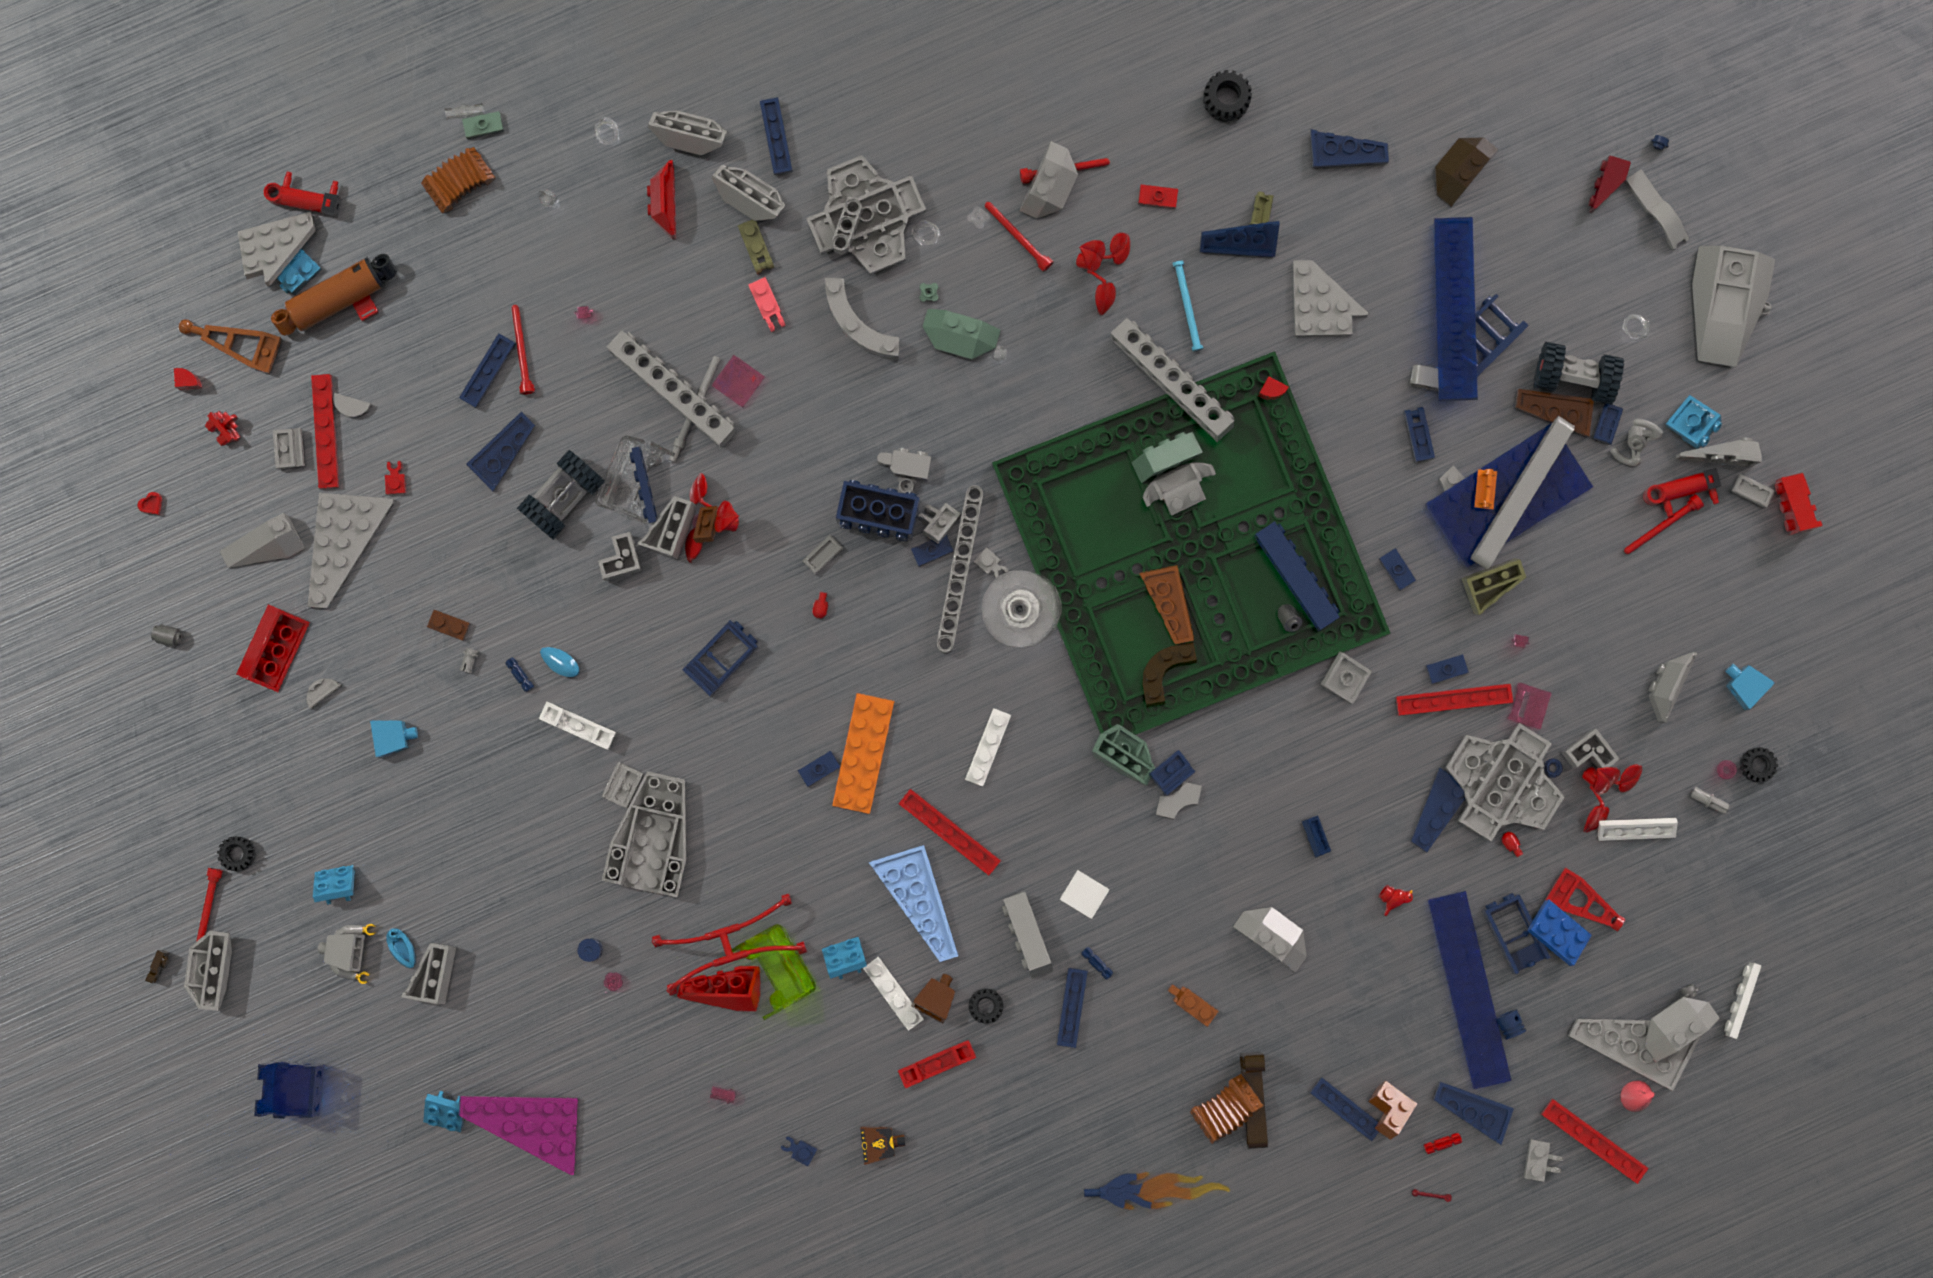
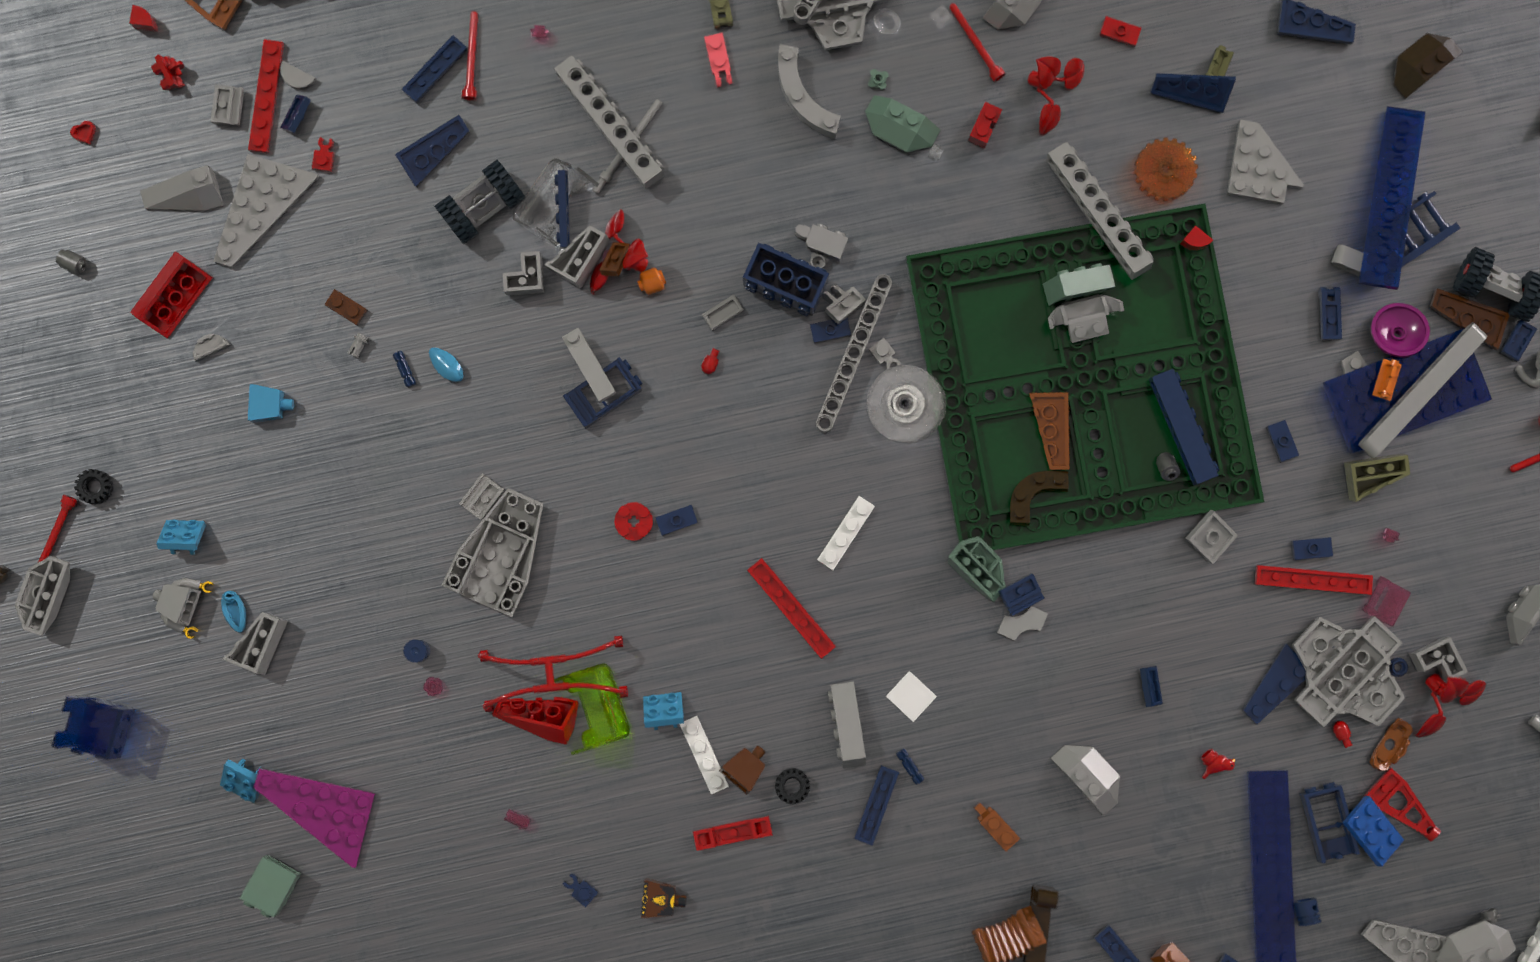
camera: 15 degrees right, 0 degrees up
white slope [539,702,616,750] -> none
clear pink tile [711,355,765,408] -> none
orange plate [832,693,894,814] -> none
light blue wing [869,845,958,962] -> none
medium azure bar [1172,260,1203,352] -> none
white plate [1597,818,1678,841] -> none
none -> sand green brick [240,855,301,918]
none -> dark blue plate [280,95,311,133]
none -> light grey slope [562,328,616,403]
none -> red plate [614,502,653,541]
none -> orange head [637,268,667,295]
none -> red brick [968,102,1003,149]
none -> clear orange piece [1134,137,1198,202]
none -> dark orange piece [1370,718,1413,771]
none -> magenta dish [1371,303,1430,357]

